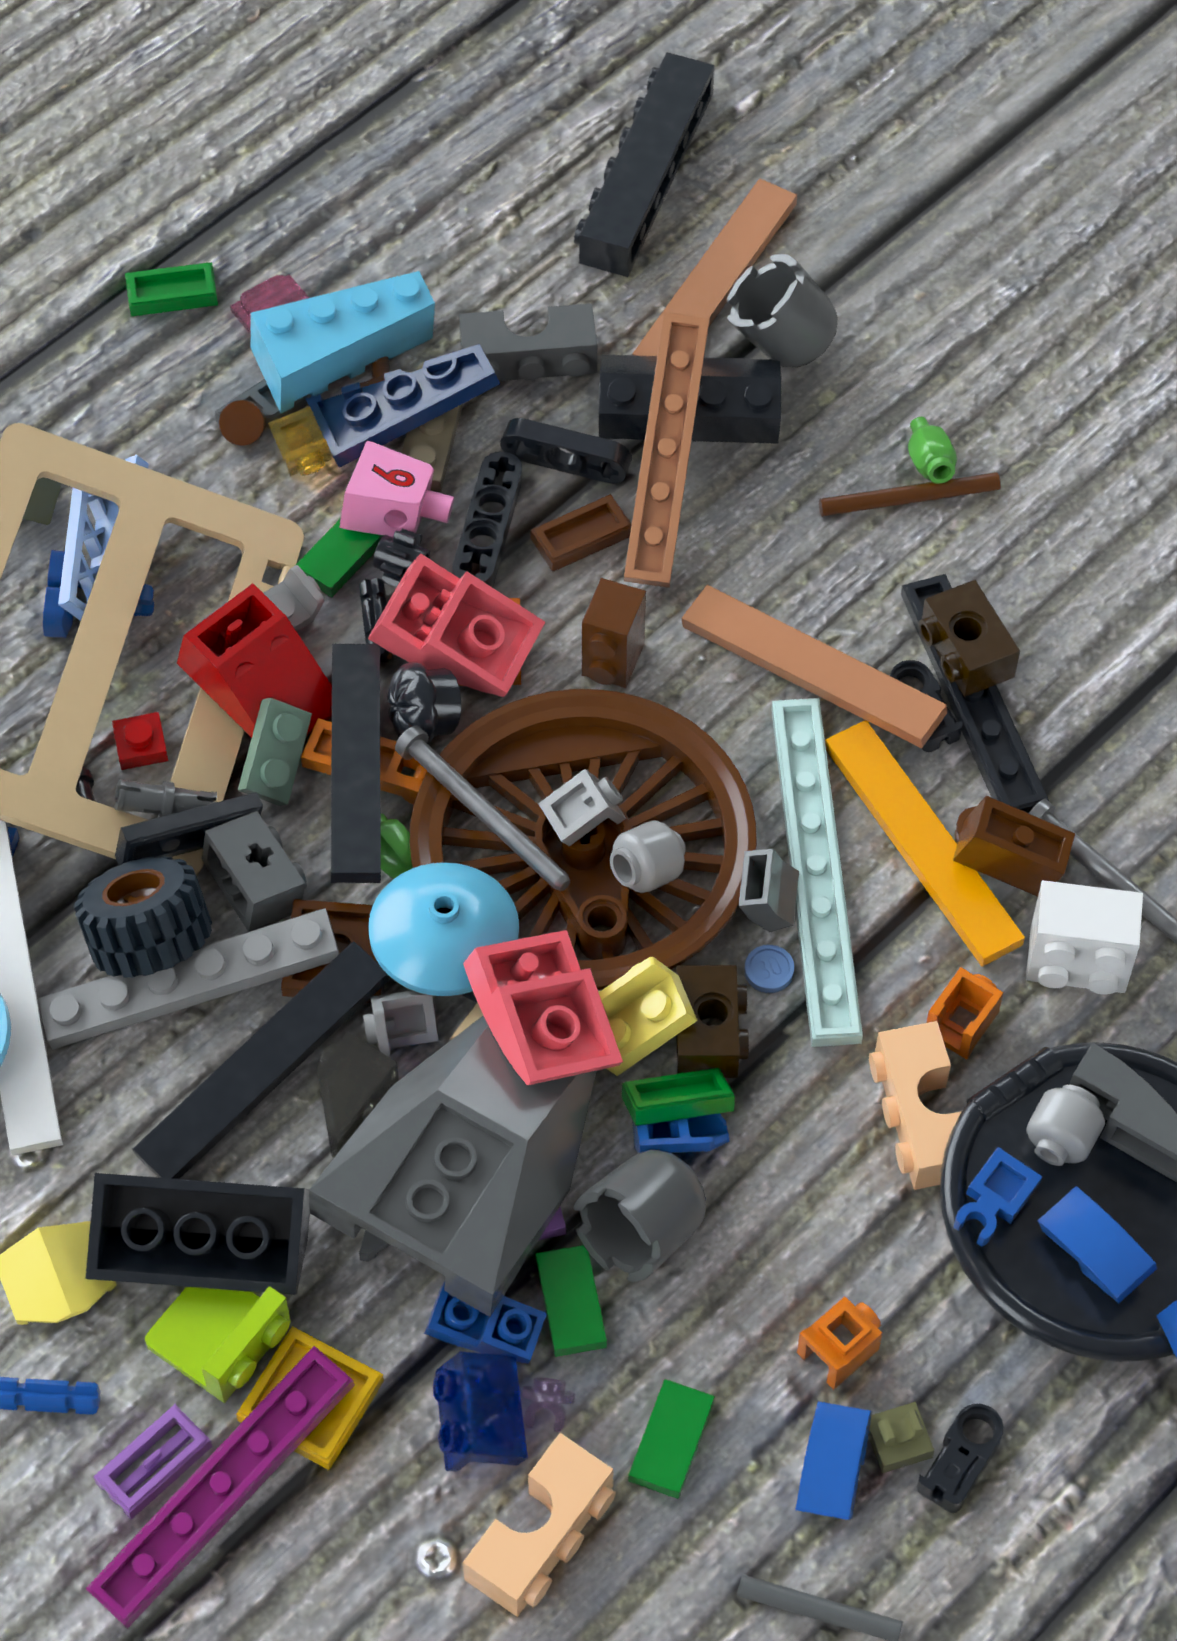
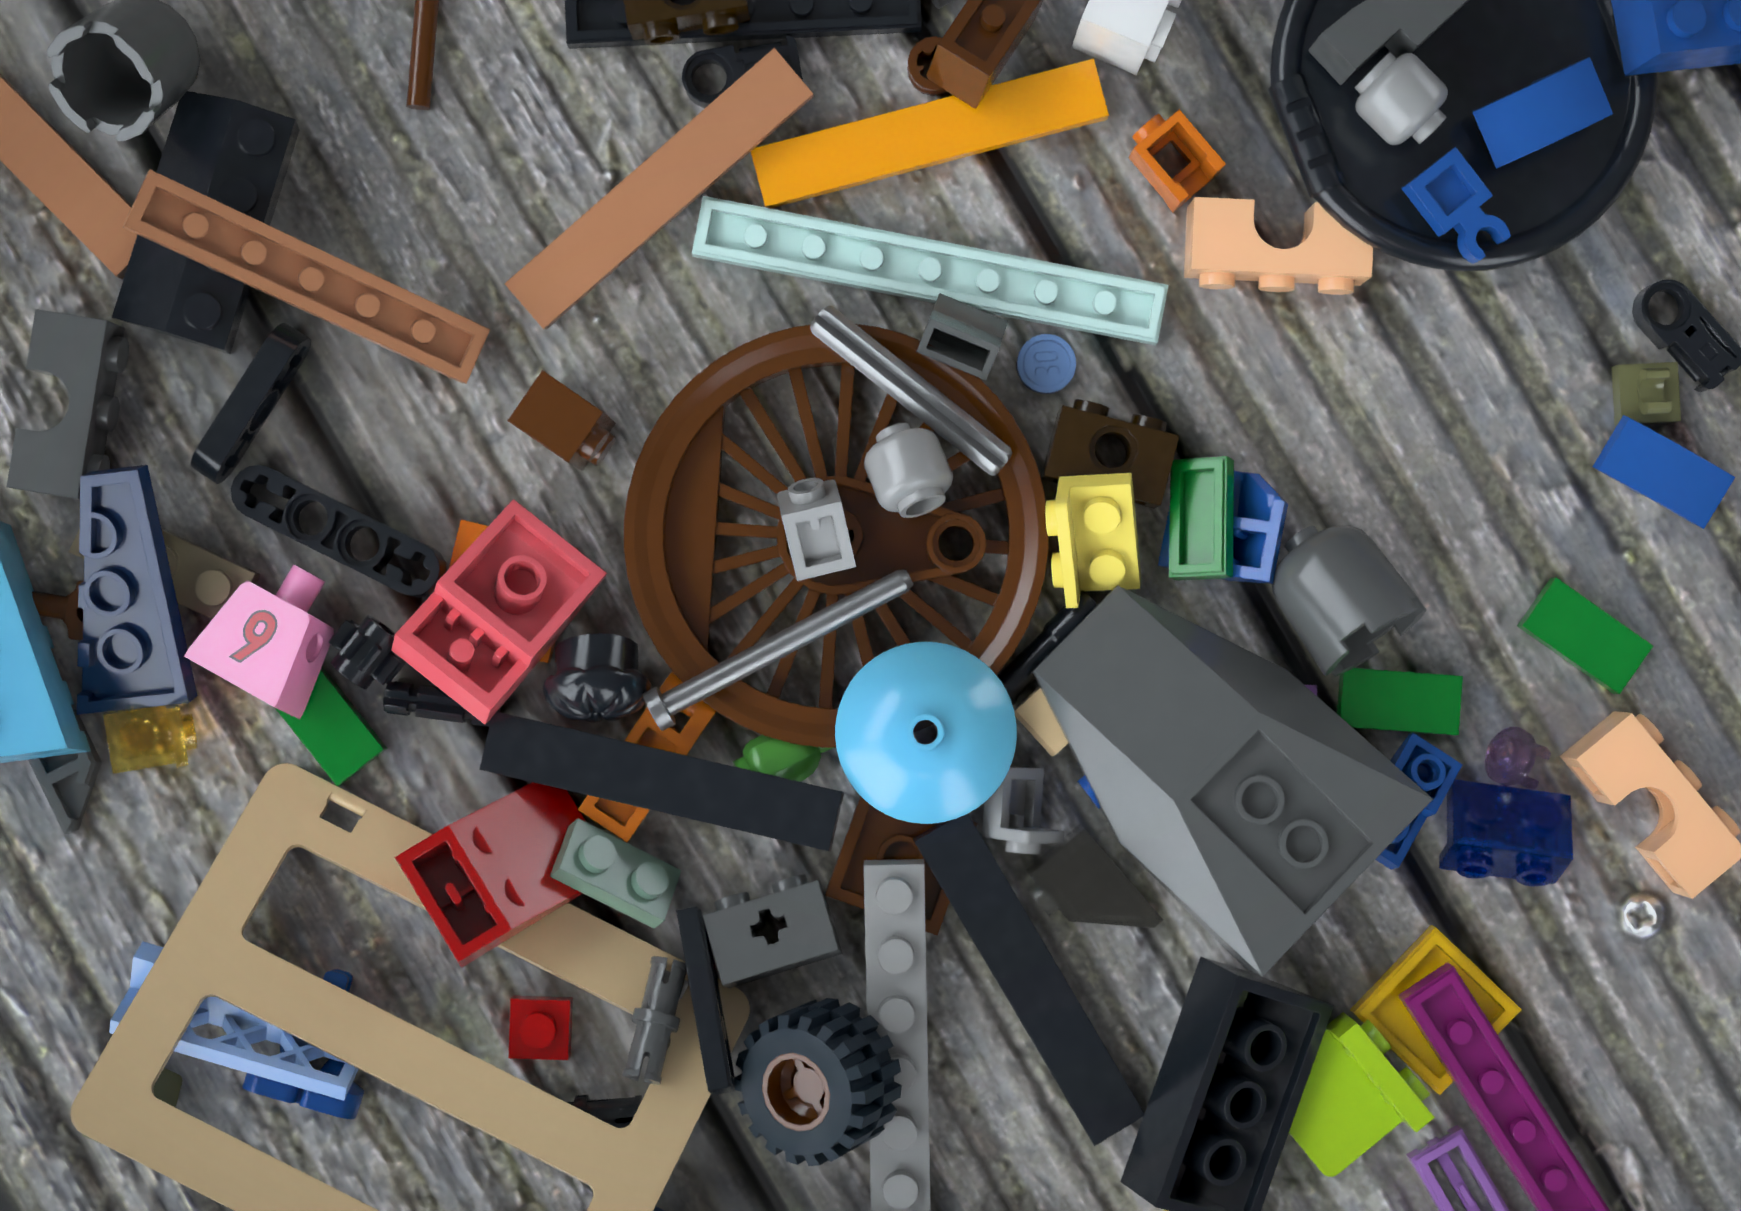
camera: 75 degrees left, 30 degrees up
reddish brown tile [219,400,266,446] -> none
light grey bracket [264,565,325,631] -> none
coral slope [463,930,623,1086] -> none
reddish brown tile [530,494,632,572] -> none
orange window [797,1296,882,1390] -> none
none -> flat silver axle [810,305,1012,475]

